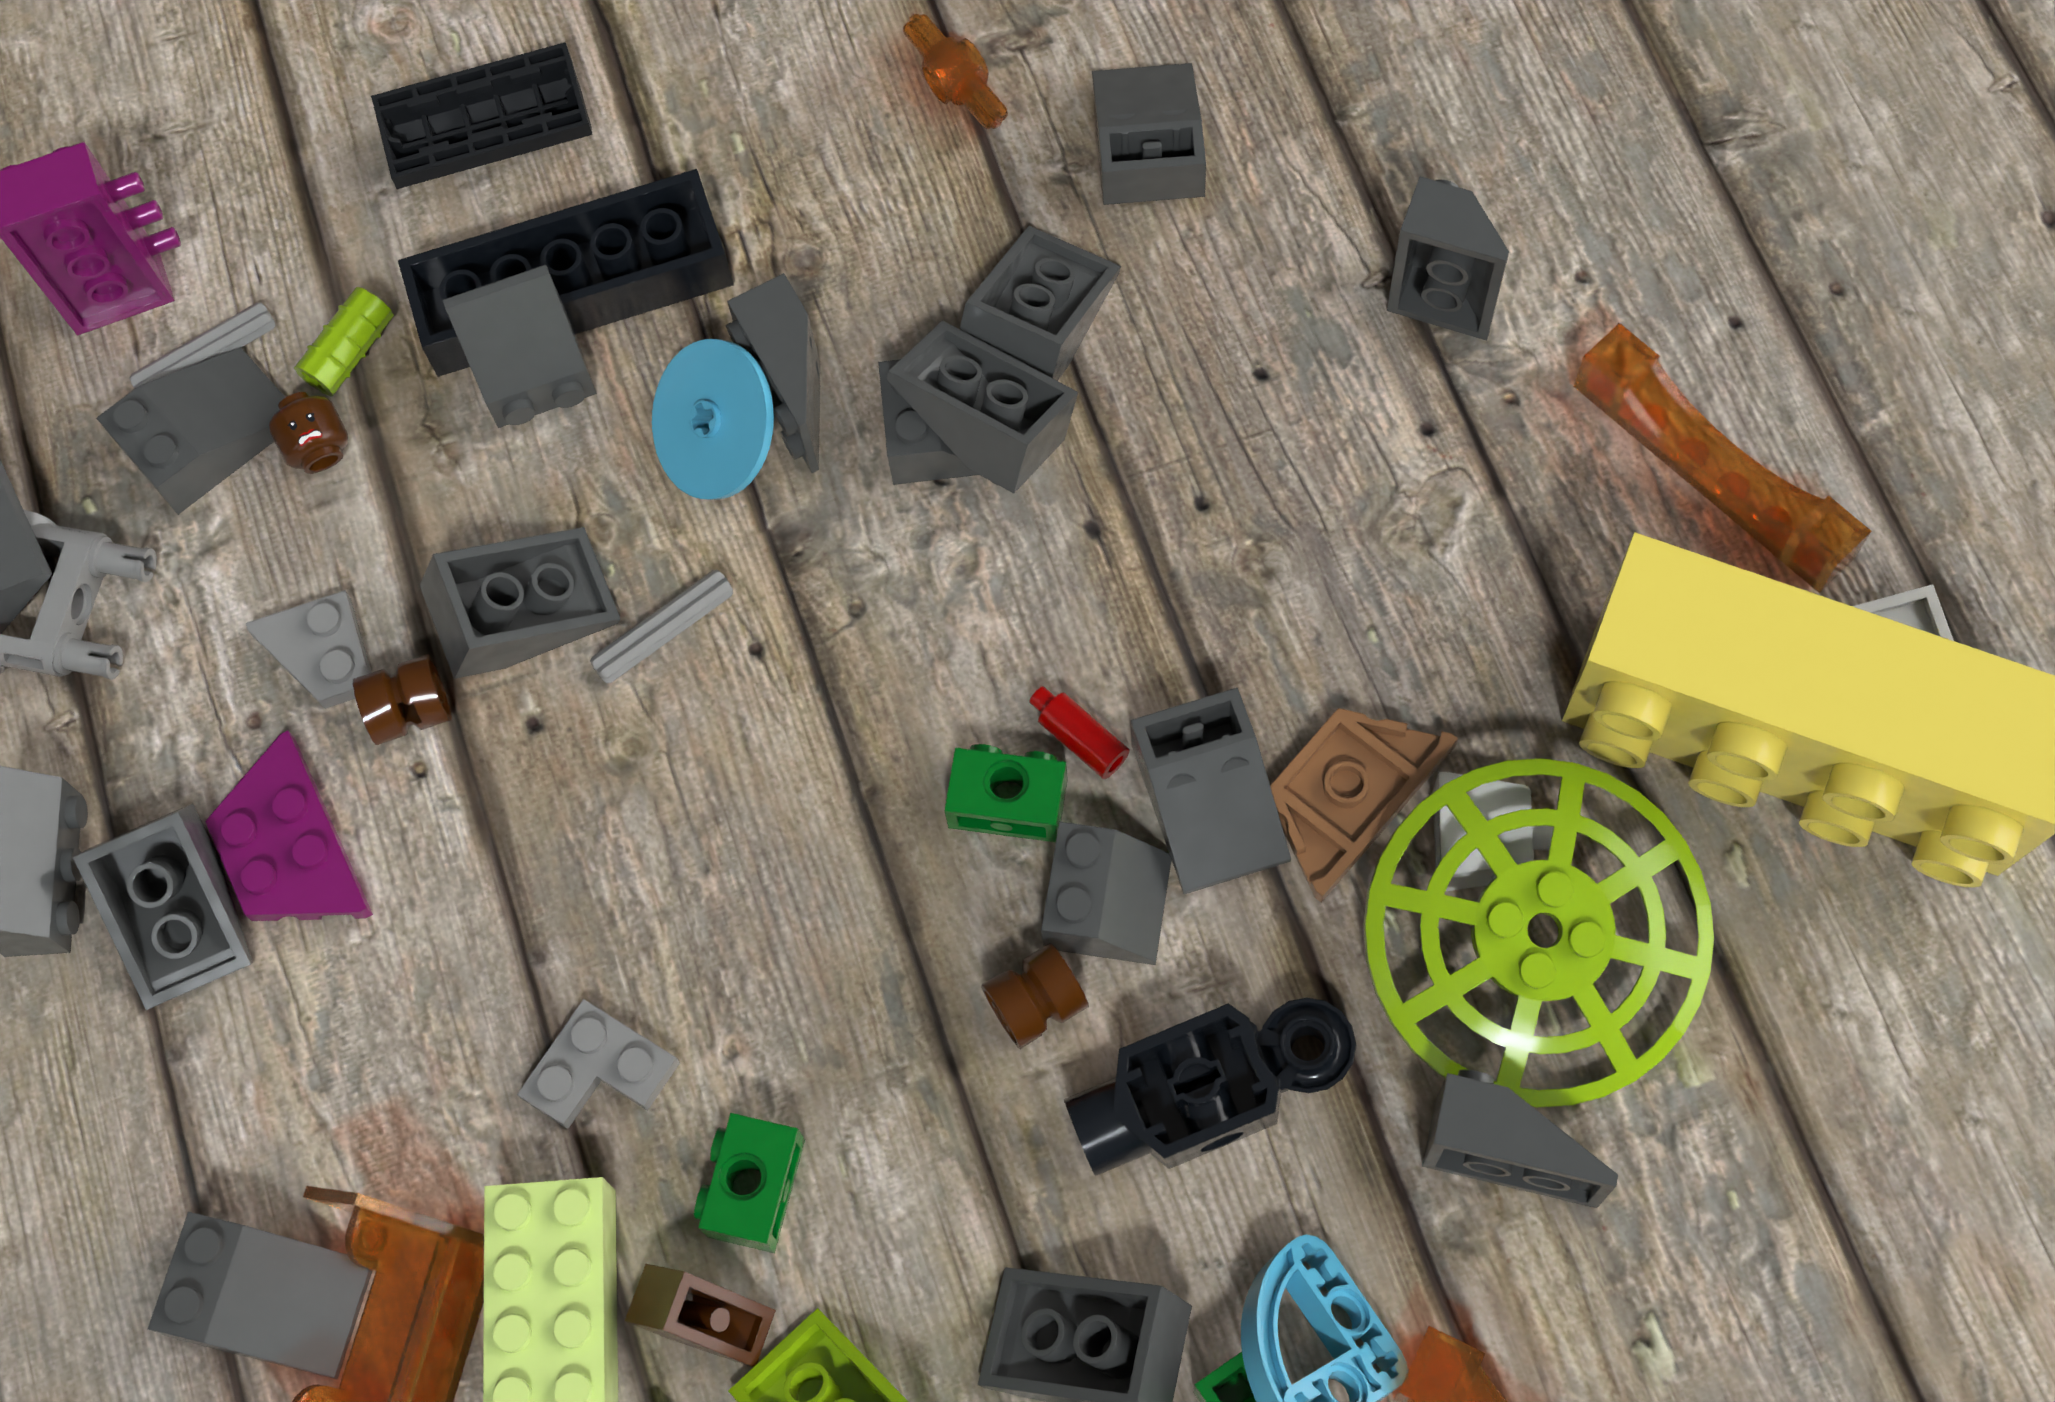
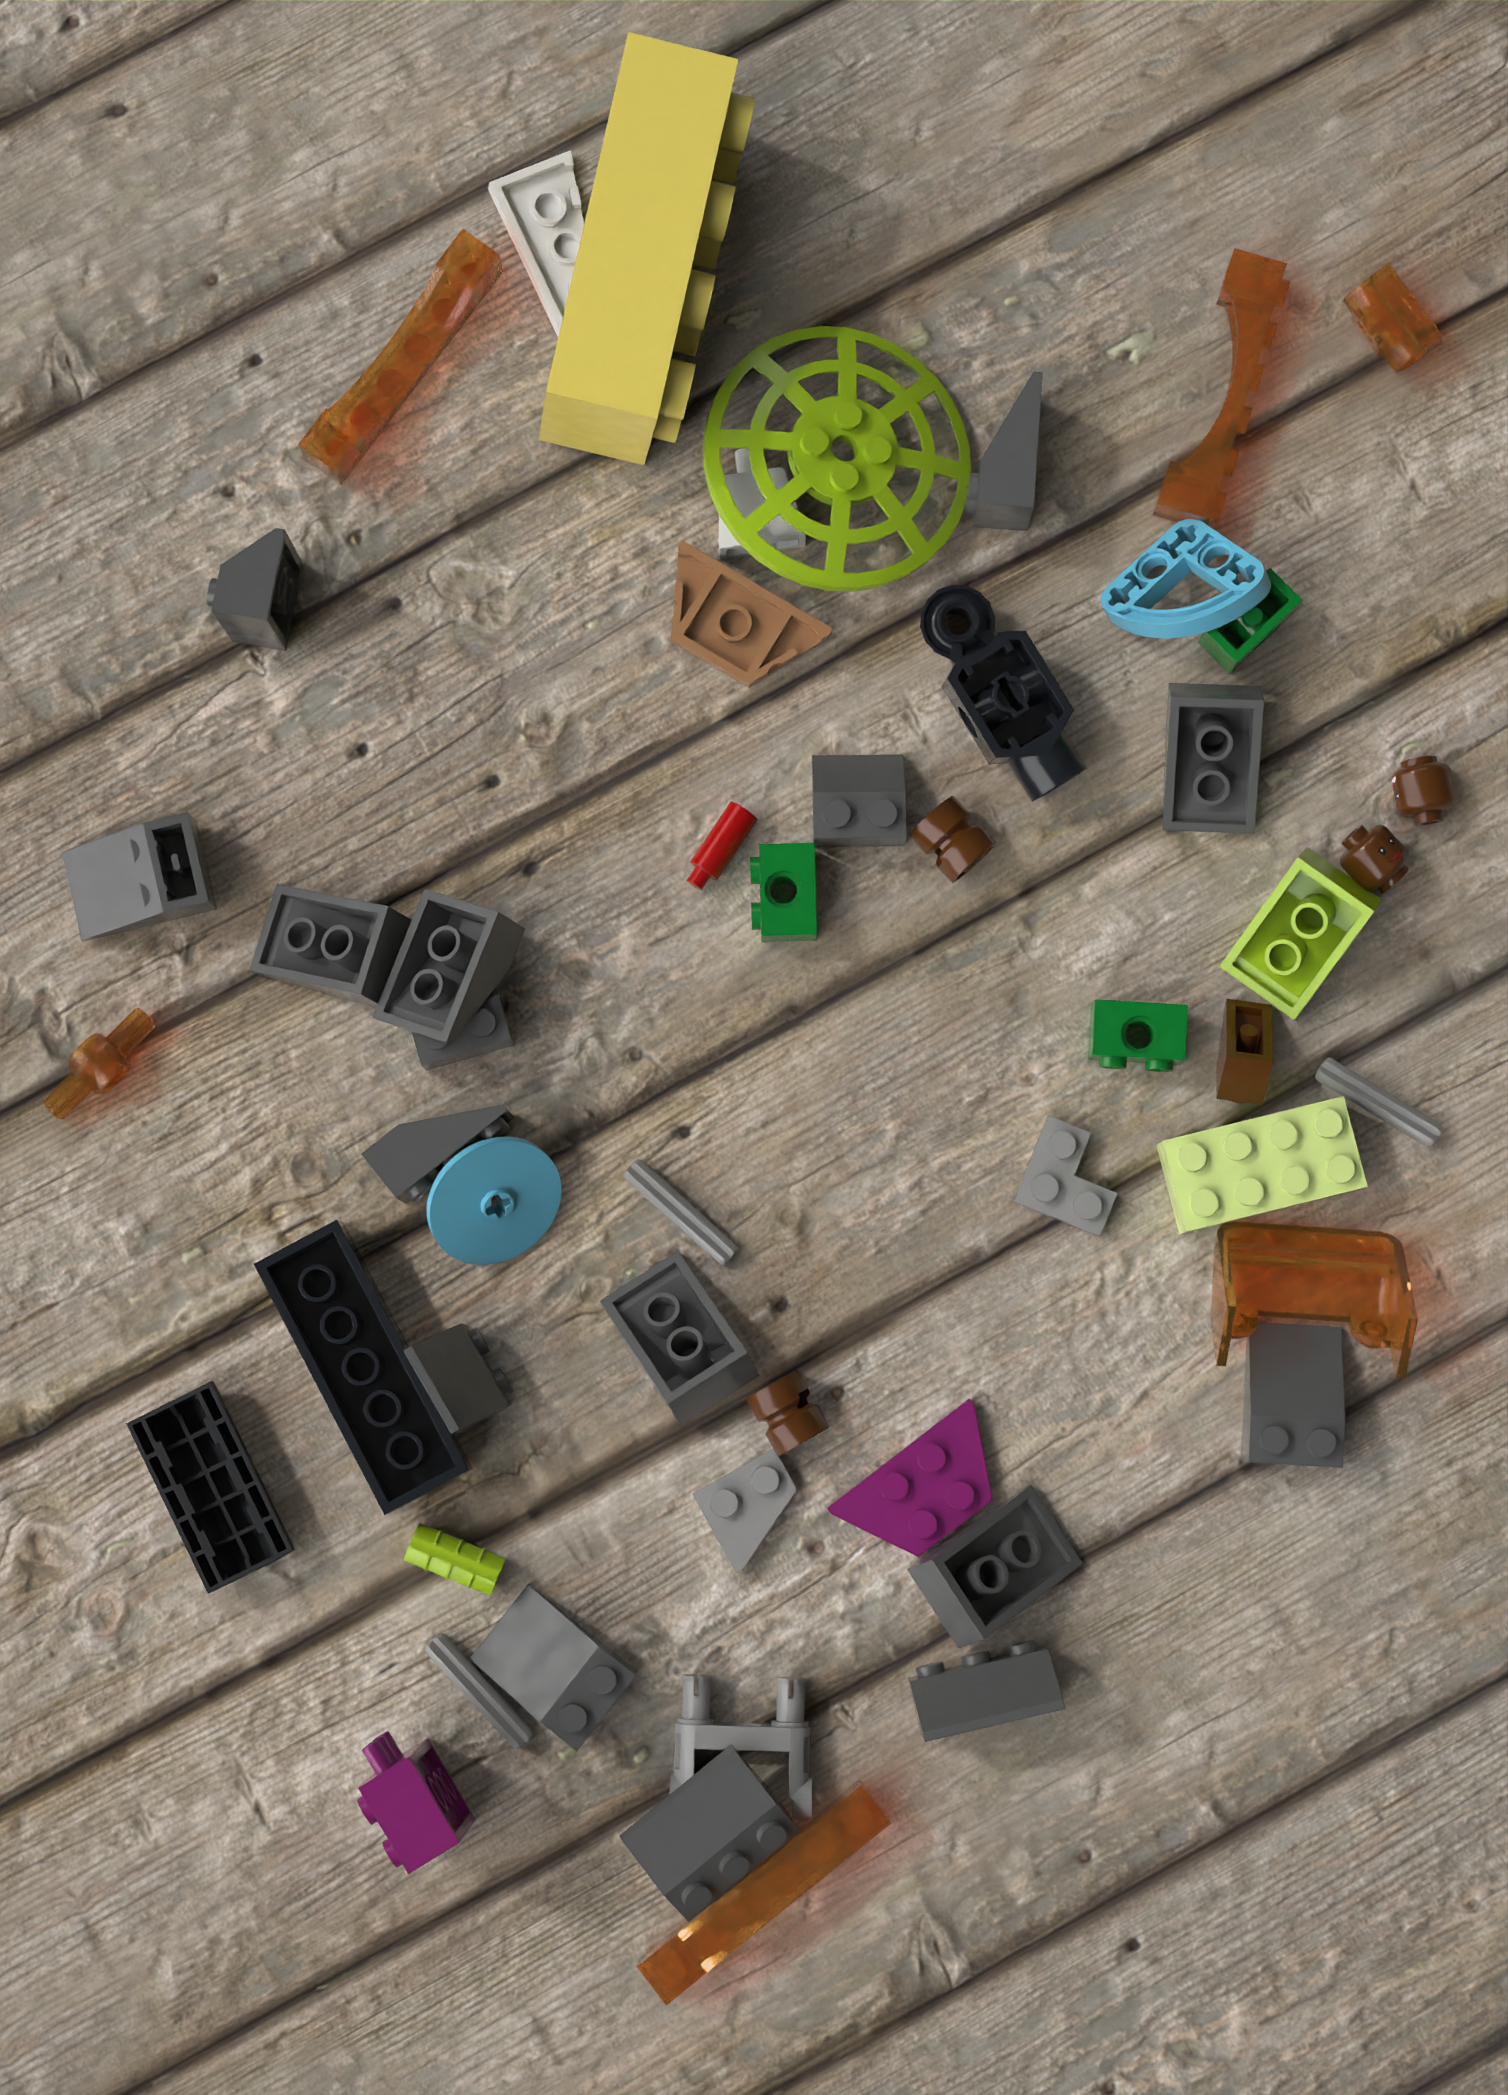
camera: 105 degrees left, 15 degrees up
reddish brown head [269,392,348,474] -> none
dark grey slope [1130,687,1291,895] -> none

